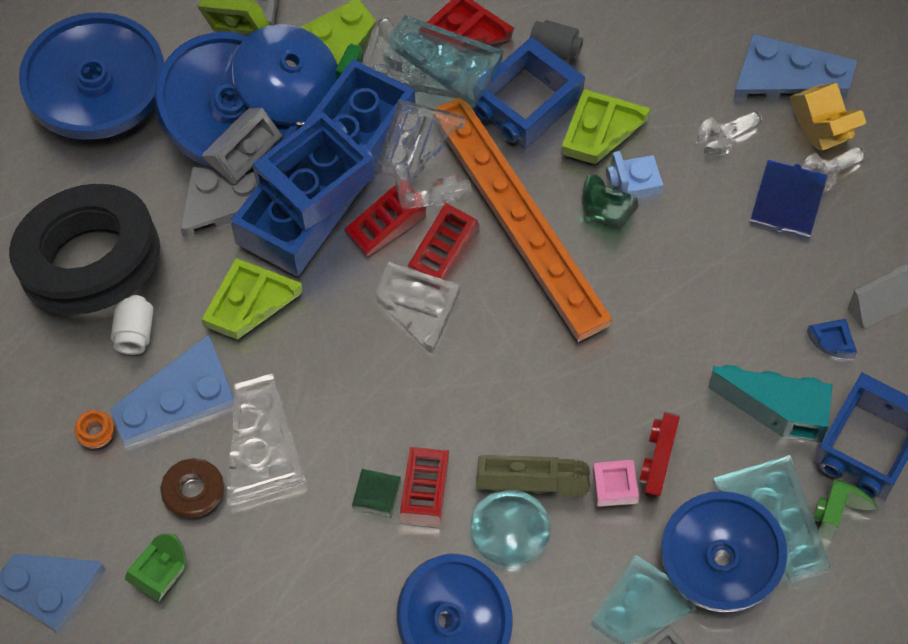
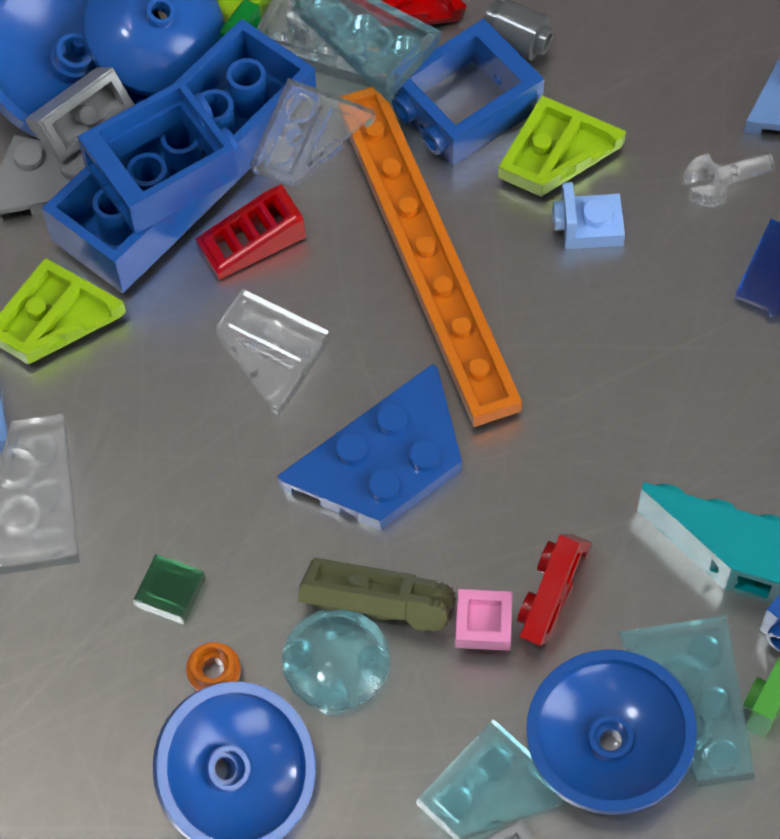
camera: 10 degrees right, 0 degrees up
clear plate [393,163,473,209] -> none
red slope [400,447,449,528] -> none
red slope [407,203,480,285] -> none
clear green plate [581,174,639,231] -> none
none -> orange plate [186,642,241,691]
none -> blue wing [277,364,462,530]

